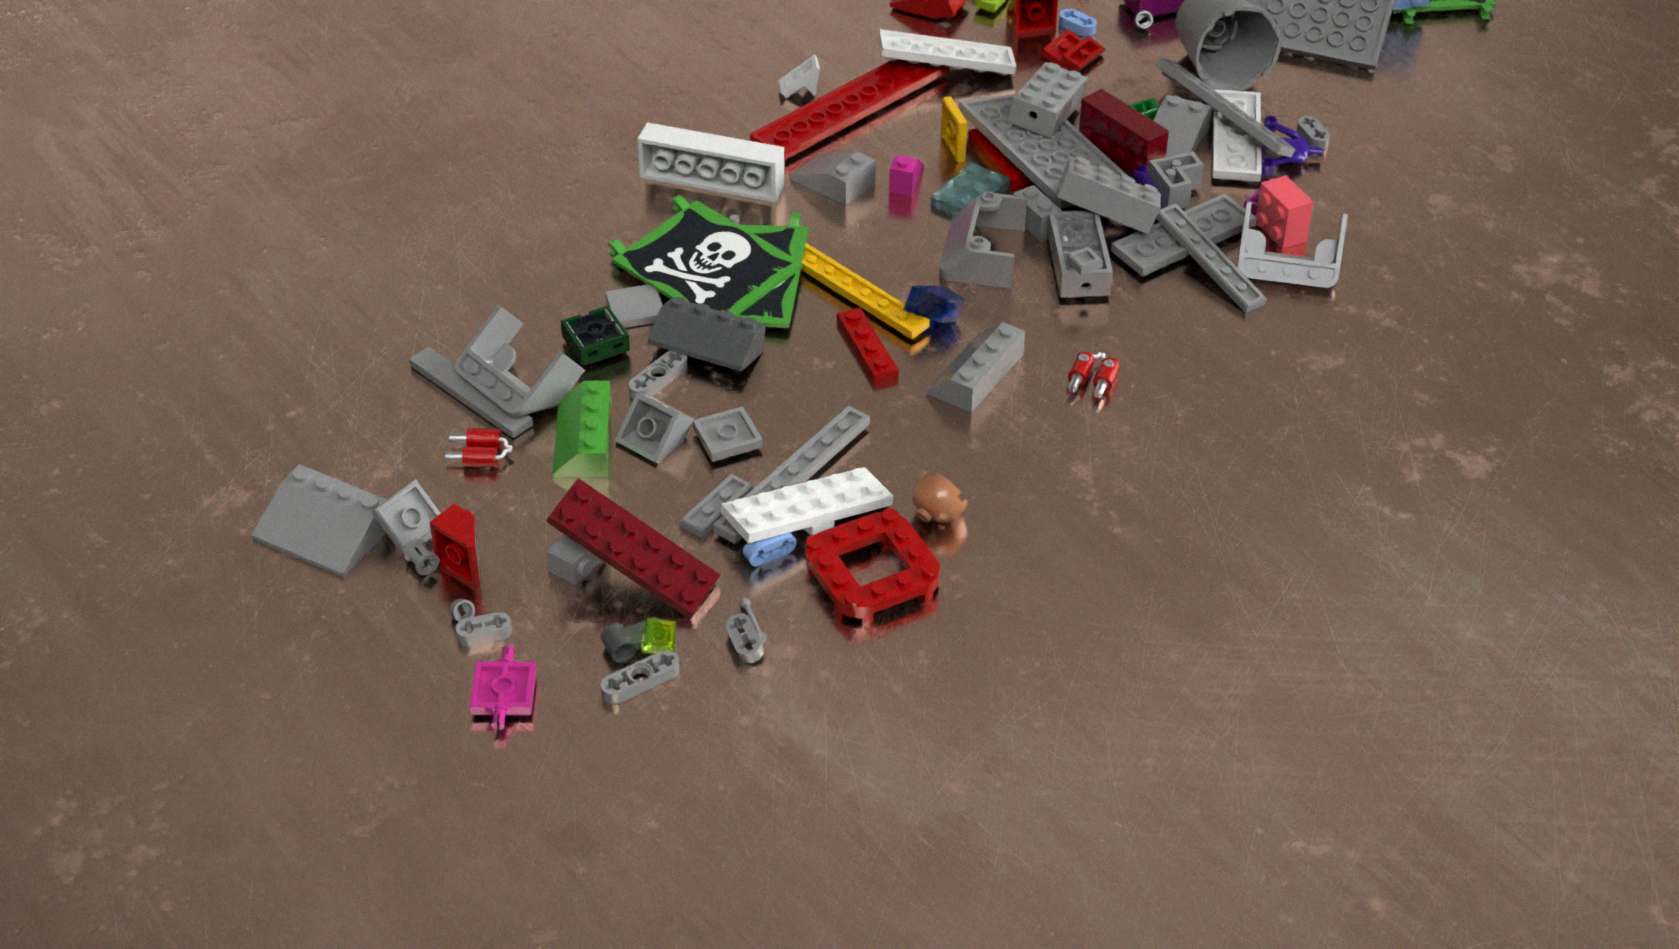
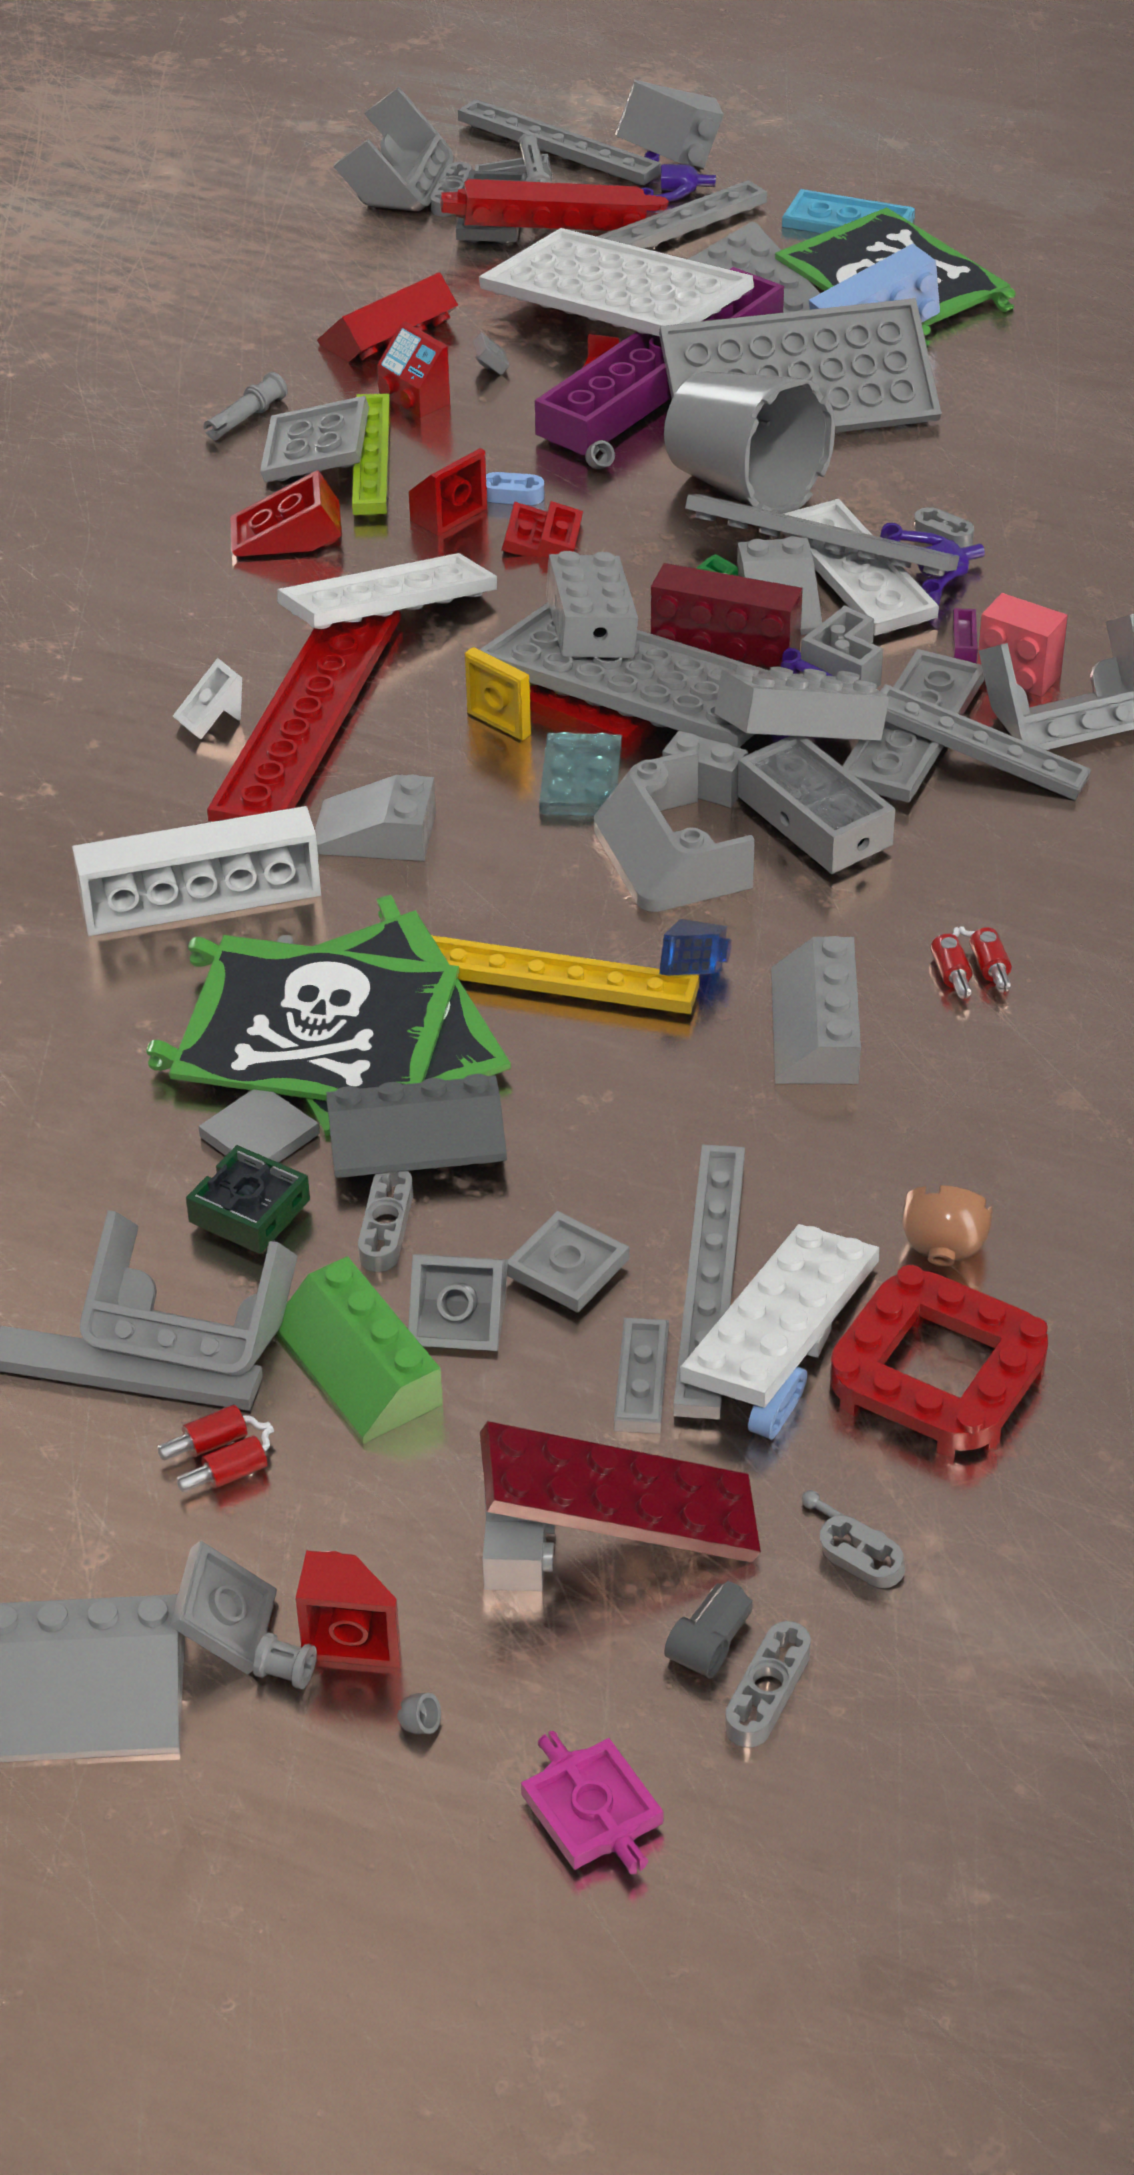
camera: 30 degrees left, 0 degrees up
light grey beam [456,612,512,647] -> none
clear neon green slope [641,618,676,654] -> none
red plate [837,307,899,383] -> none
dark pink slope [889,155,924,196] -> none
light grey tile [1067,247,1103,275] -> none

